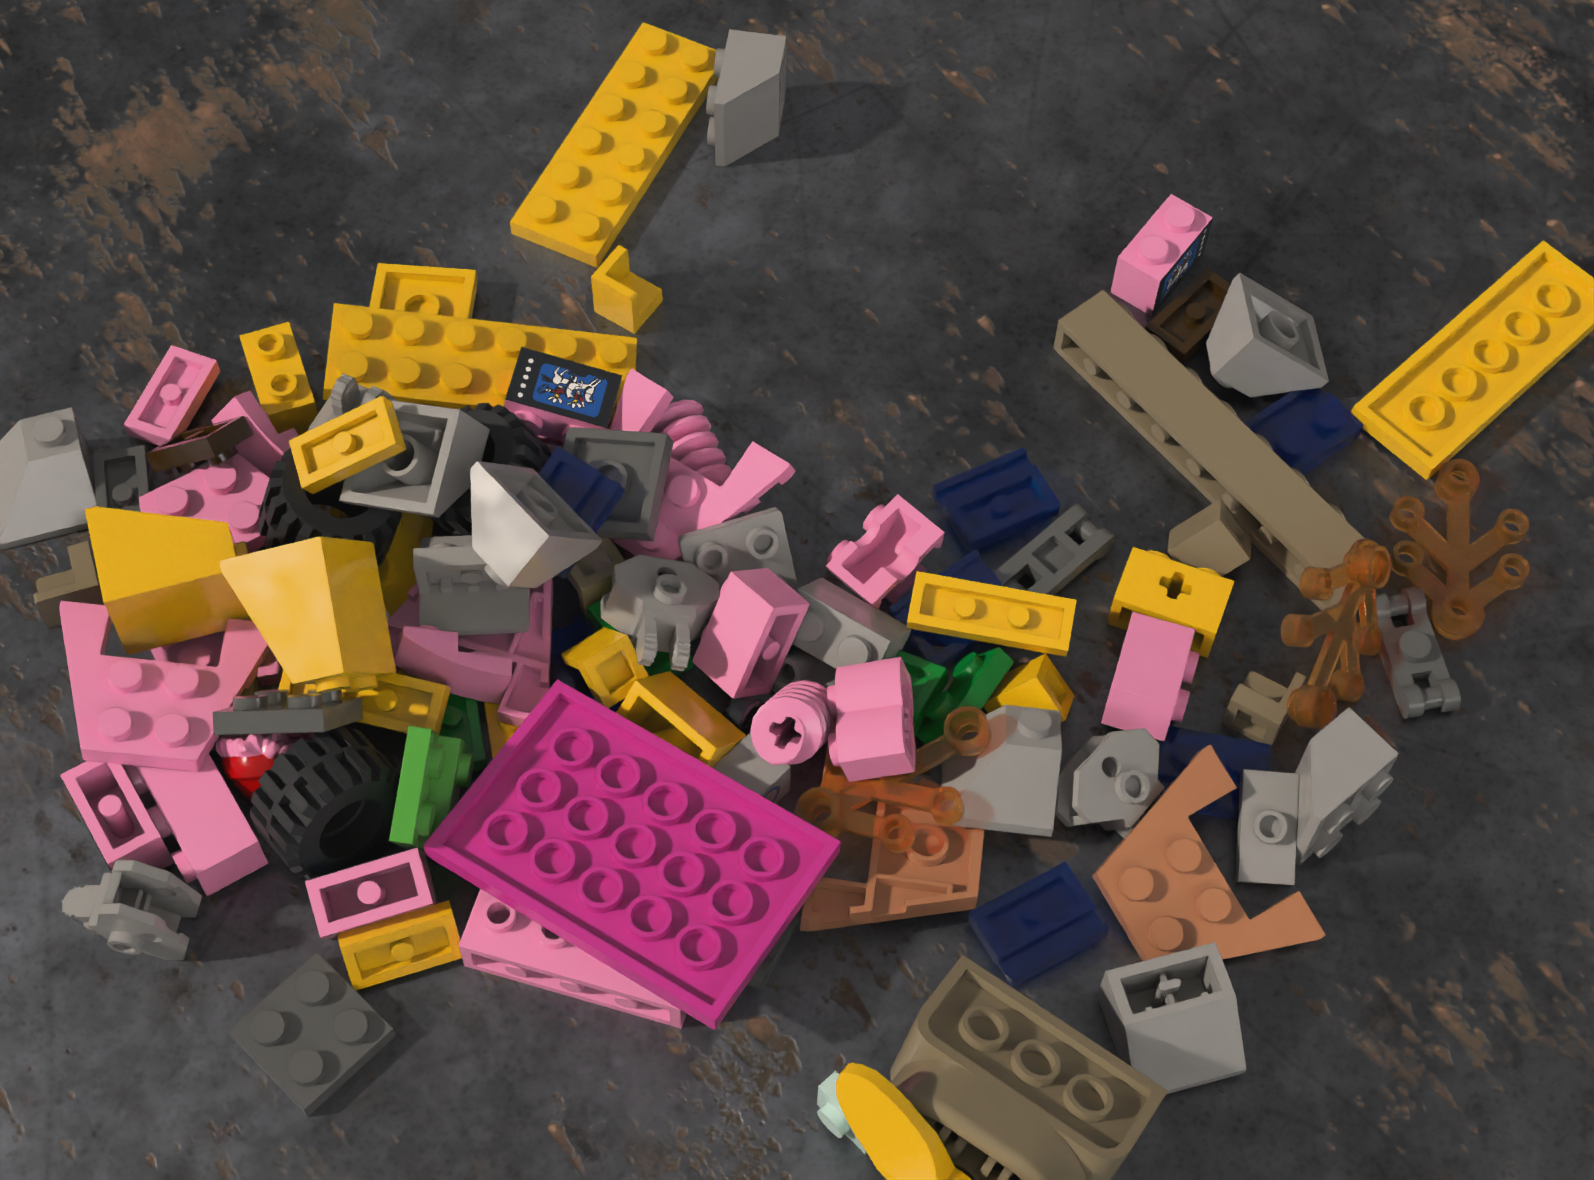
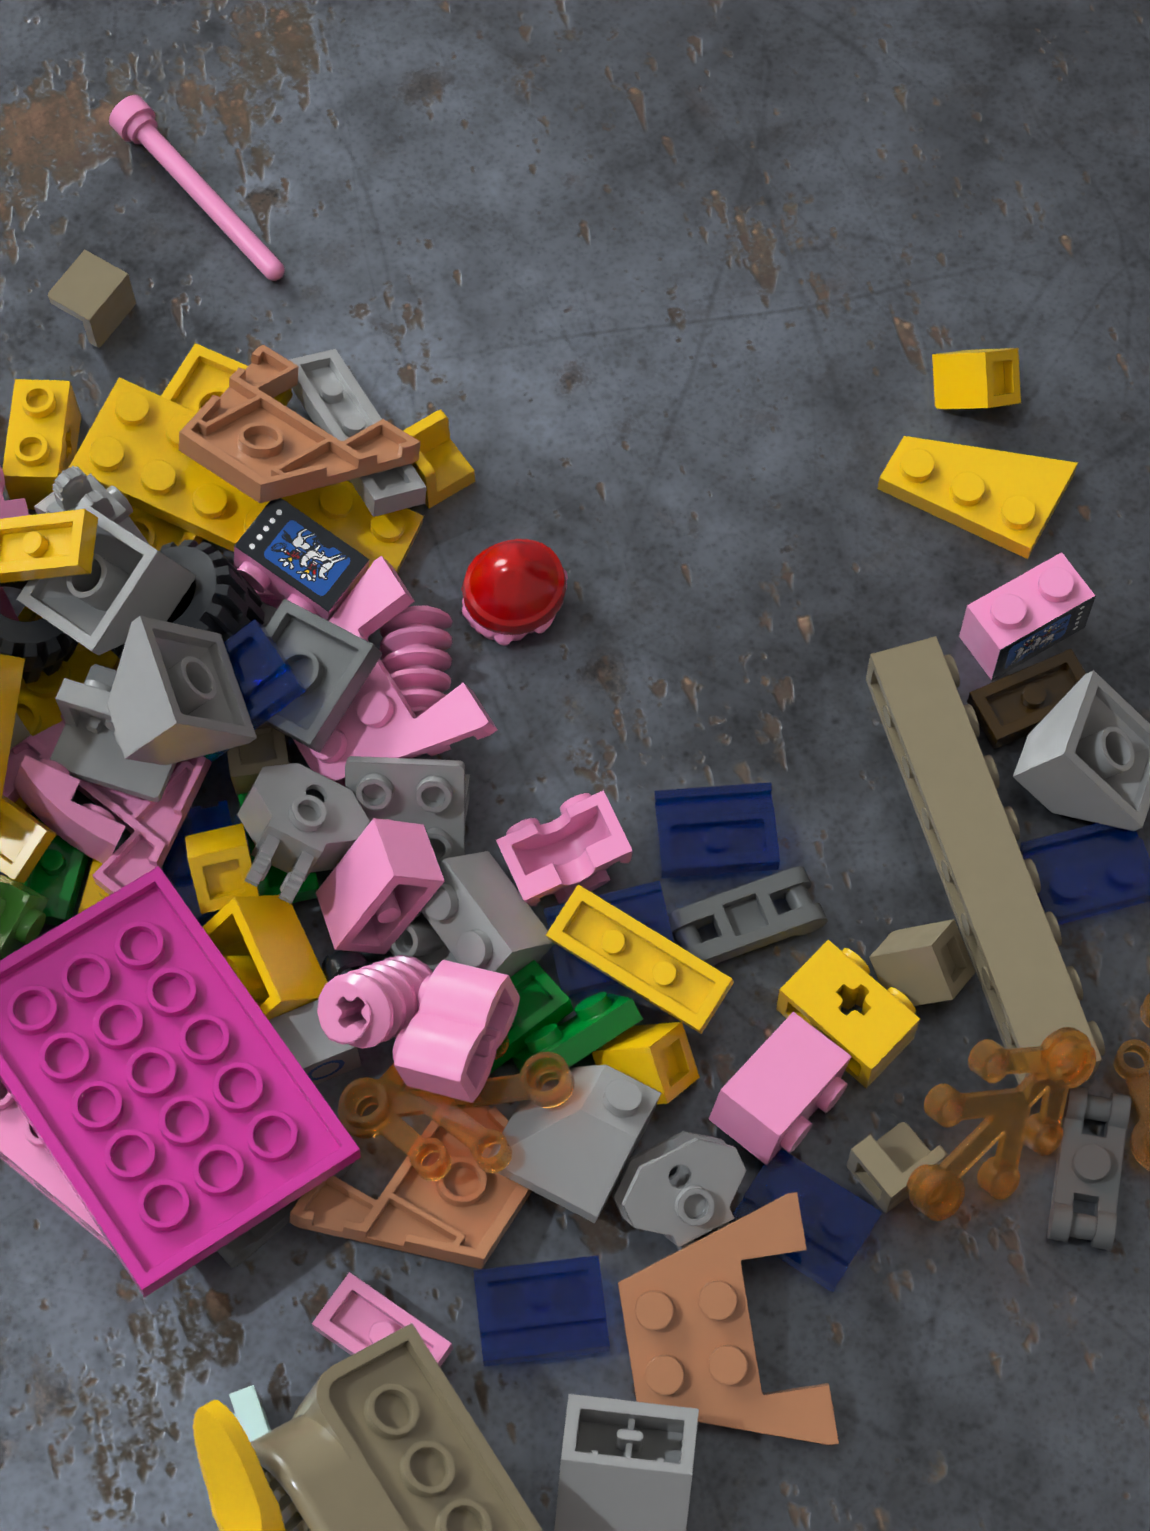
camera: 25 degrees right, 5 degrees up
yellow plate [510,22,718,268] -> none
light grey slope [706,29,786,167] -> none
light grey plate [1235,769,1299,886] -> none
light grey slope [1295,707,1399,866] -> none
none -> dark tan panel [48,249,136,348]
none -> bright pink piece [109,95,284,281]
none -> nougat wing [179,345,420,503]
none -> light grey plate [289,349,426,517]
none -> bright pink plate [312,1272,453,1367]
none -> red hair [461,539,568,646]
none -> yellow wing [877,436,1078,559]
none -> yellow panel [932,348,1021,409]

